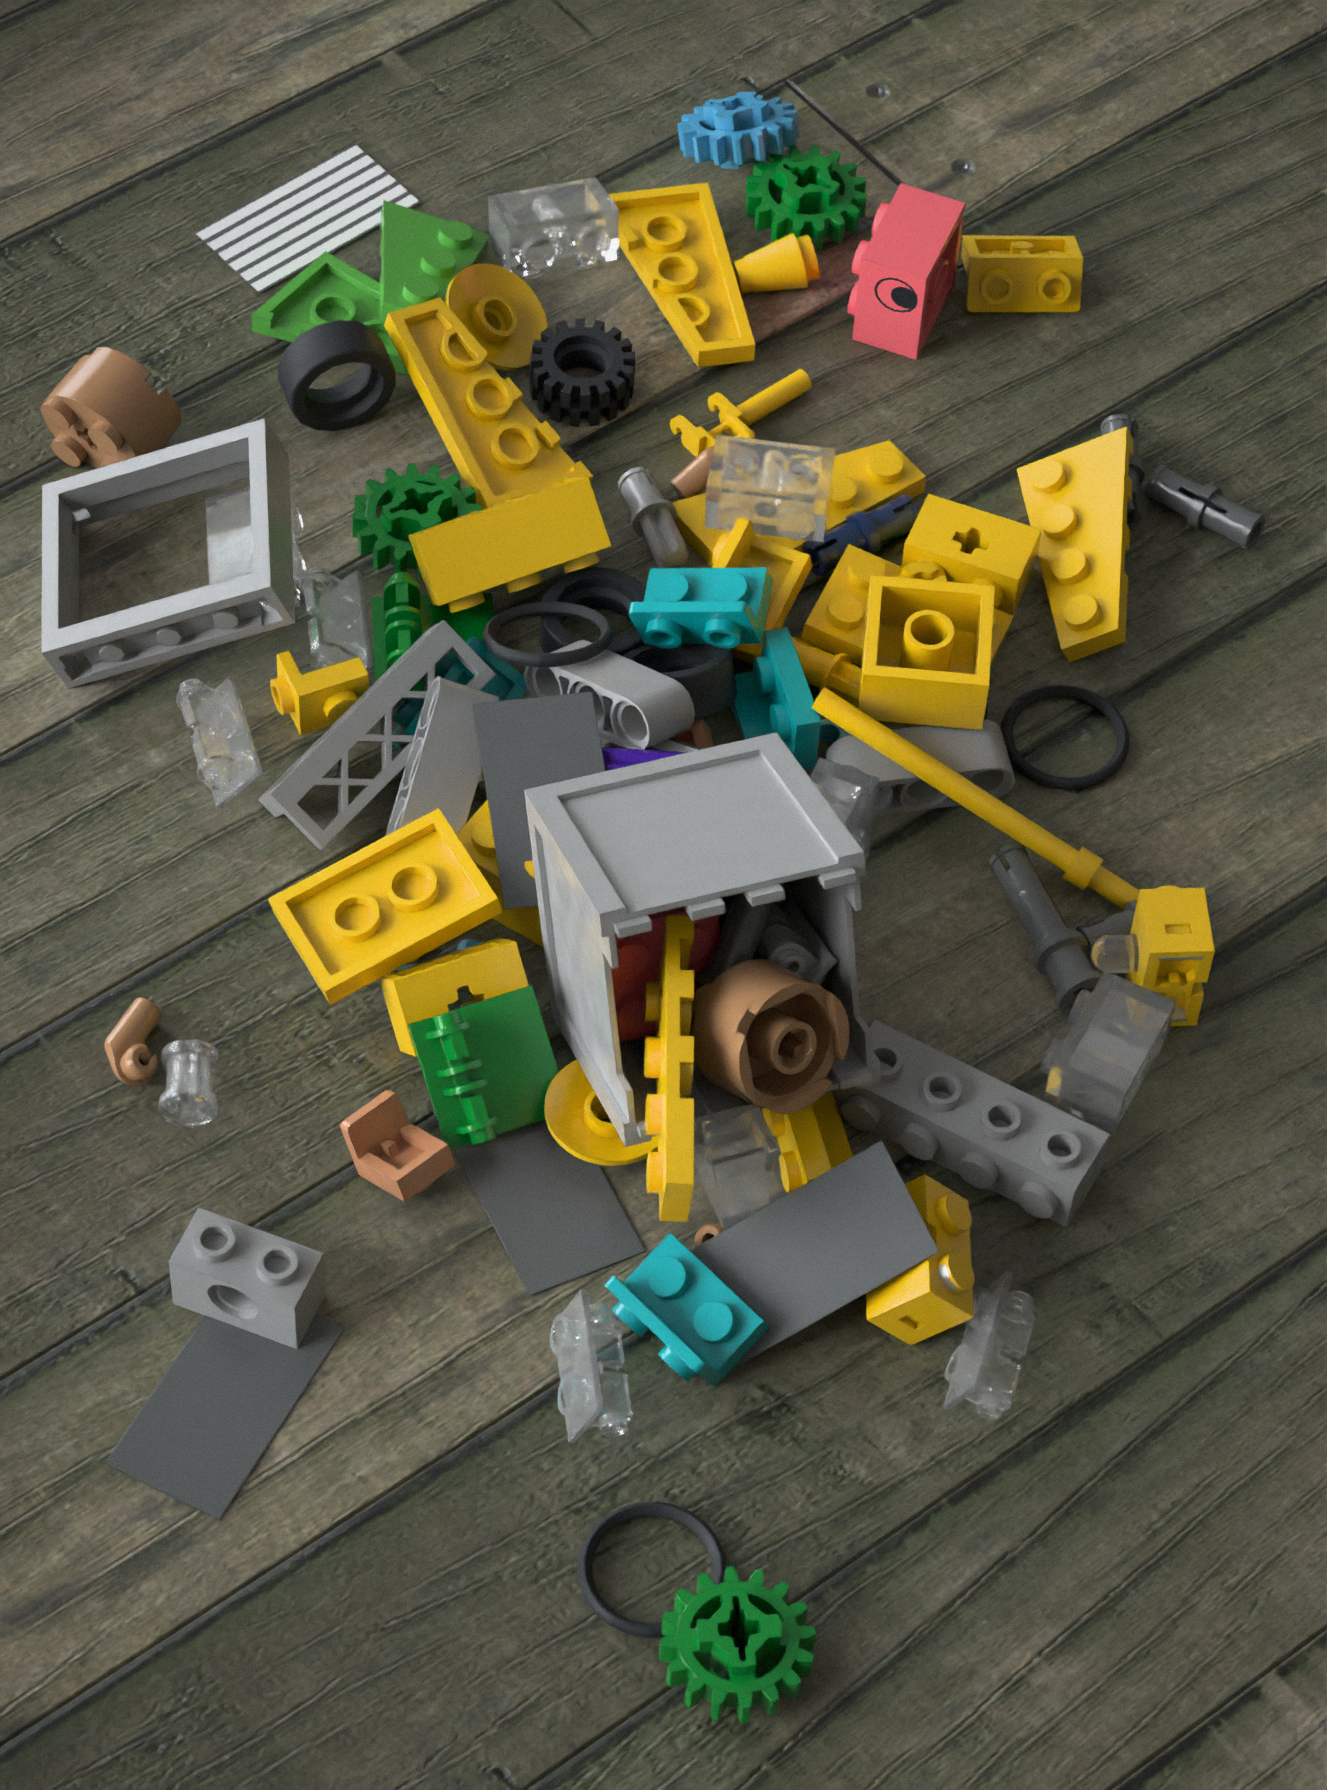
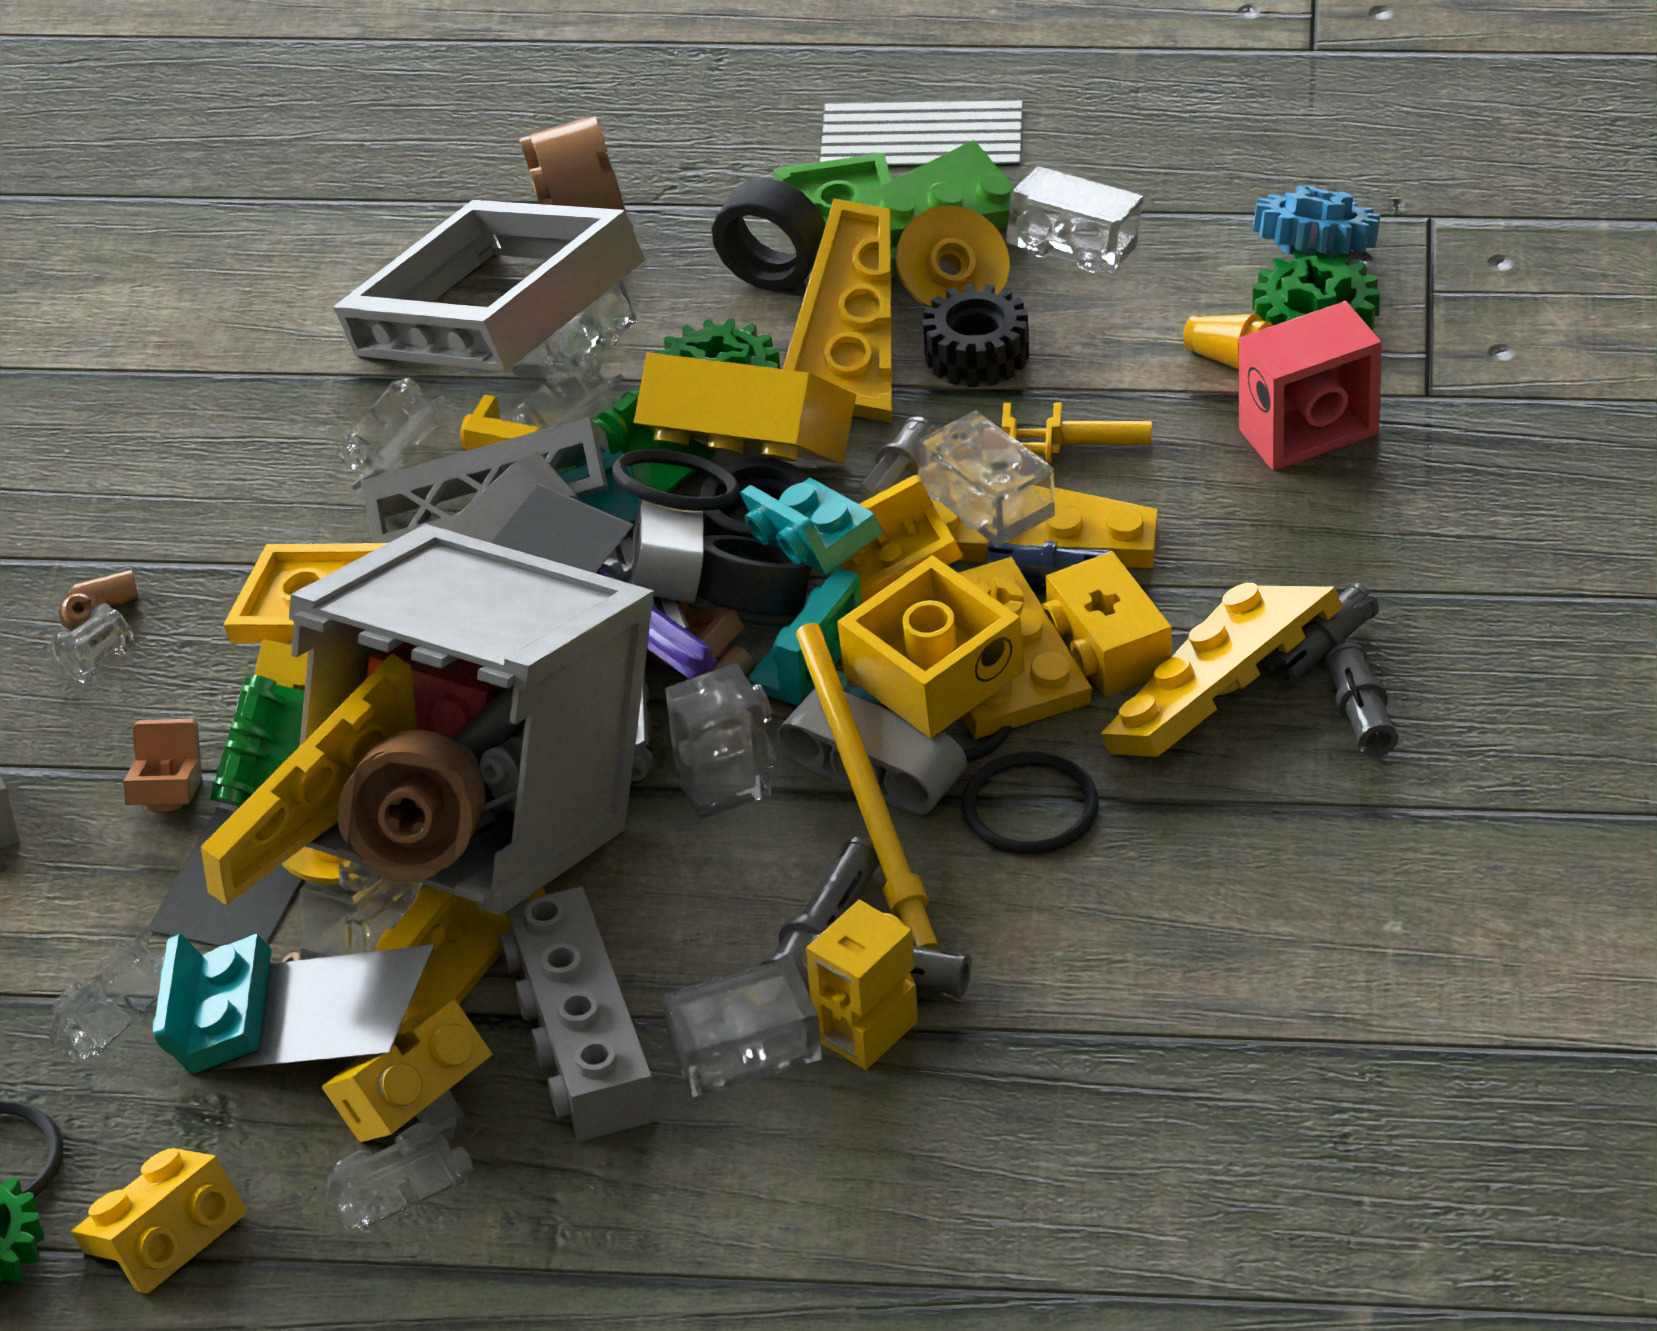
camera: 50 degrees right, 10 degrees down
yellow wing [597,182,755,367] -> none
yellow bracket [961,235,1083,312] -> none
none -> yellow bracket [71,1148,246,1294]

